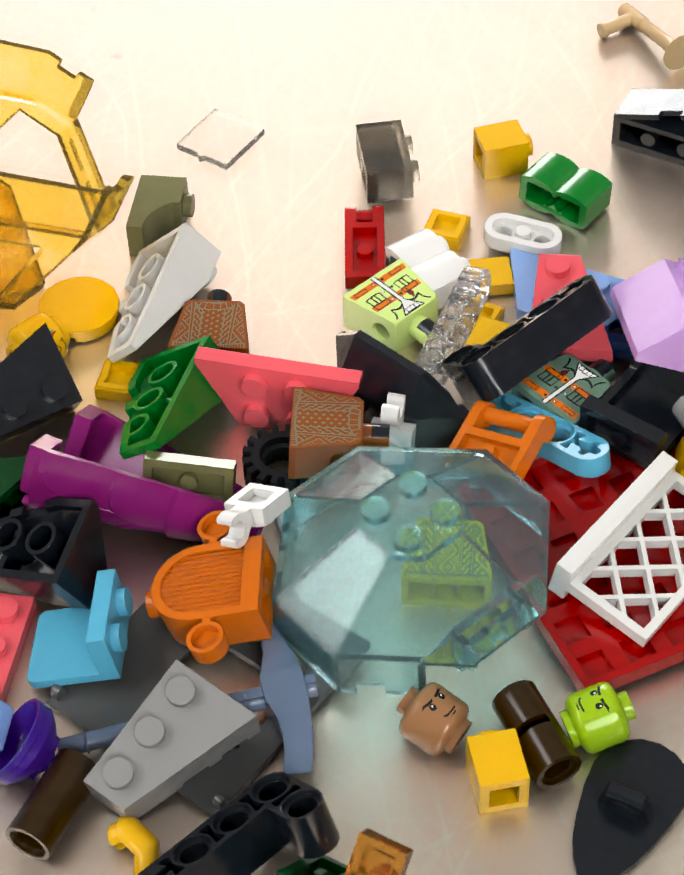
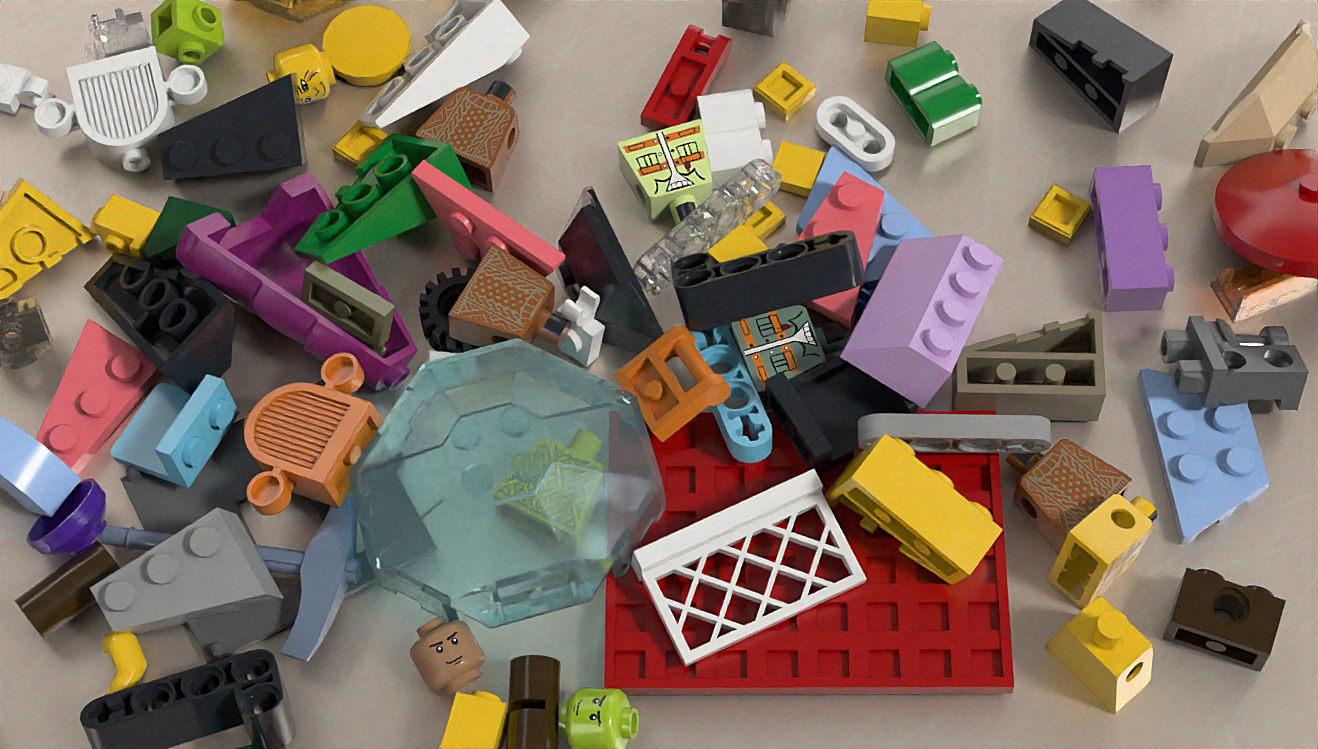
camera: 25 degrees right, 15 degrees up
white plate [216,482,291,549] -> none

